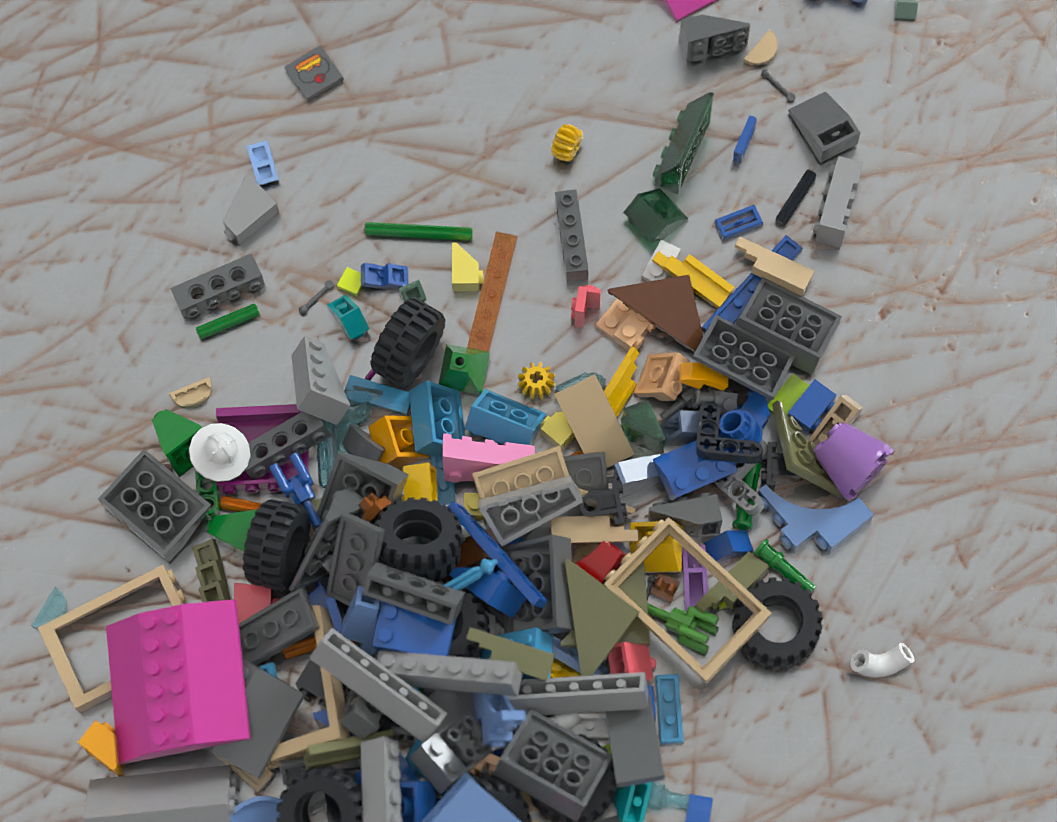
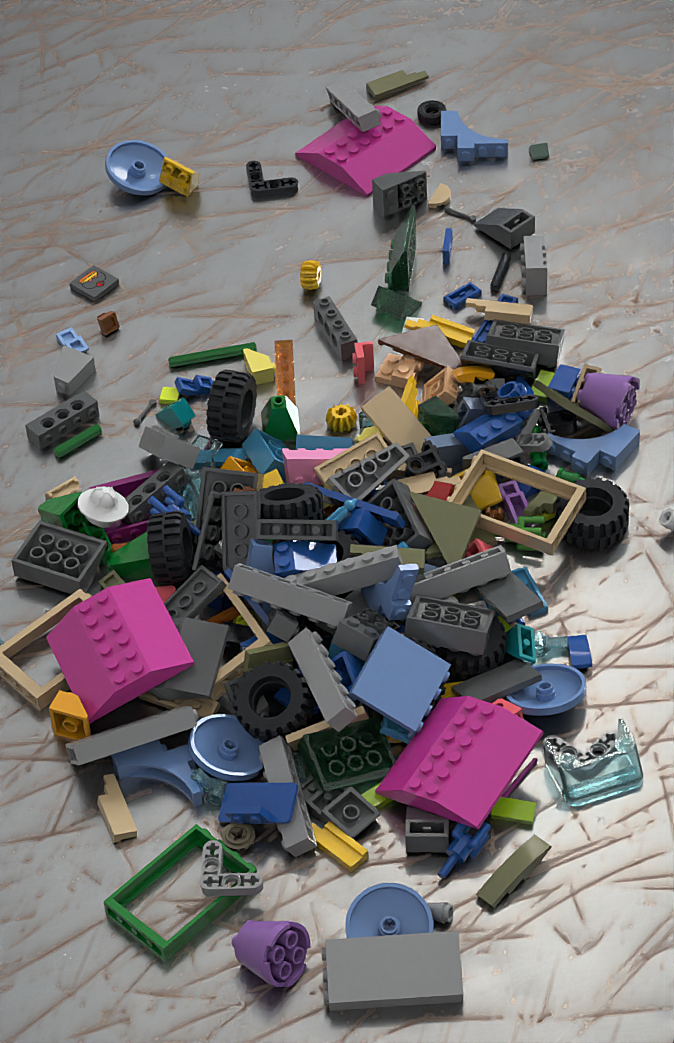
camera: 15 degrees left, 25 degrees down
none -> dark orange tile [97,311,120,335]

